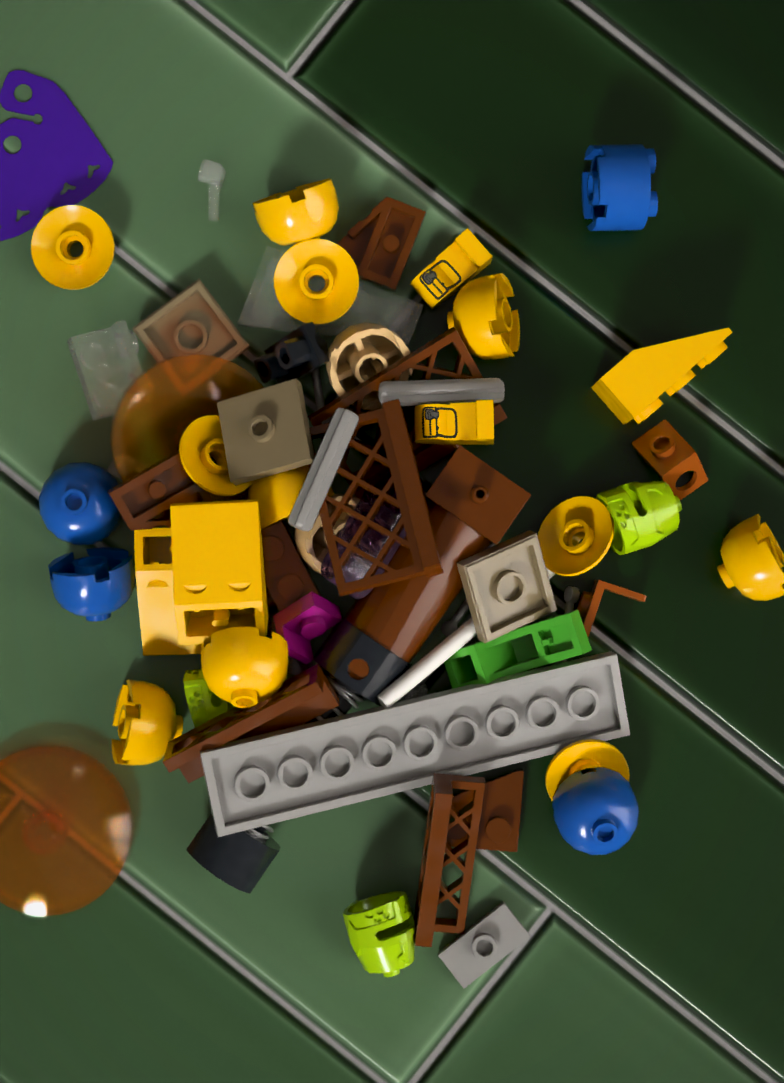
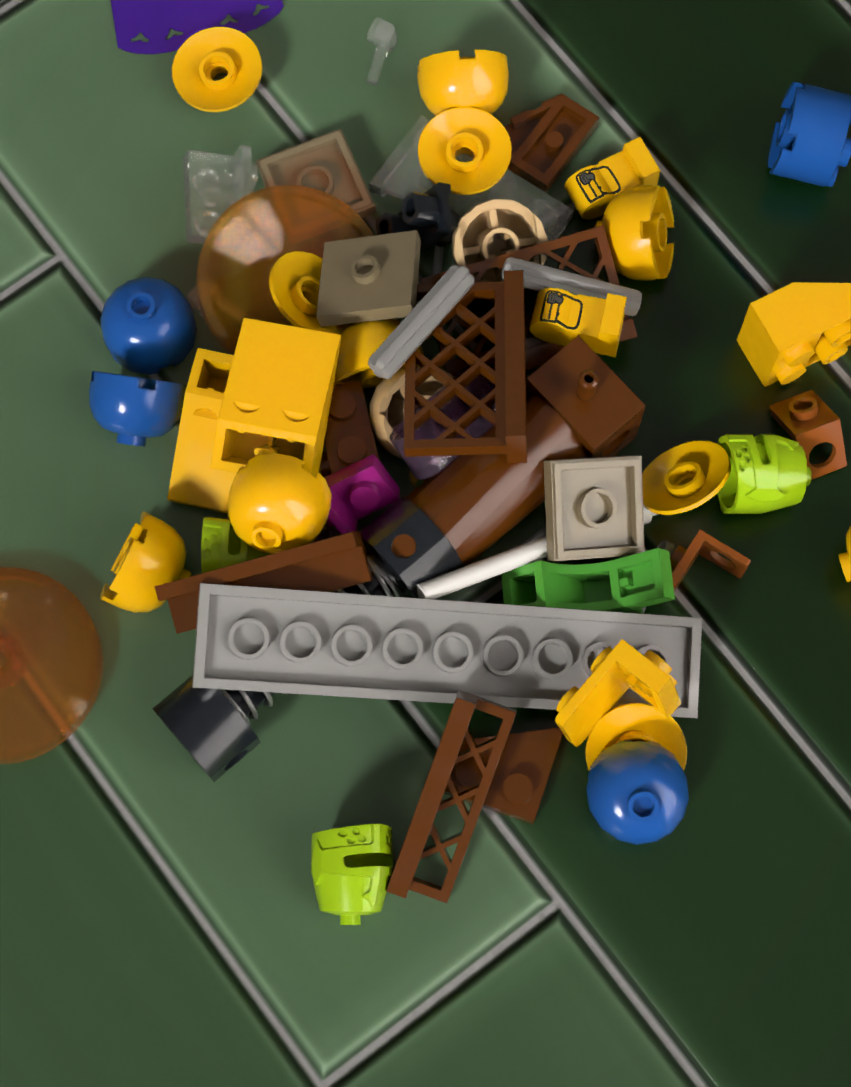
camera: 10 degrees right, 15 degrees down
reddish brown wing [107,450,213,530] -> none
light grey plate [438,901,530,989] -> none
none -> yellow bracket [555,639,681,747]

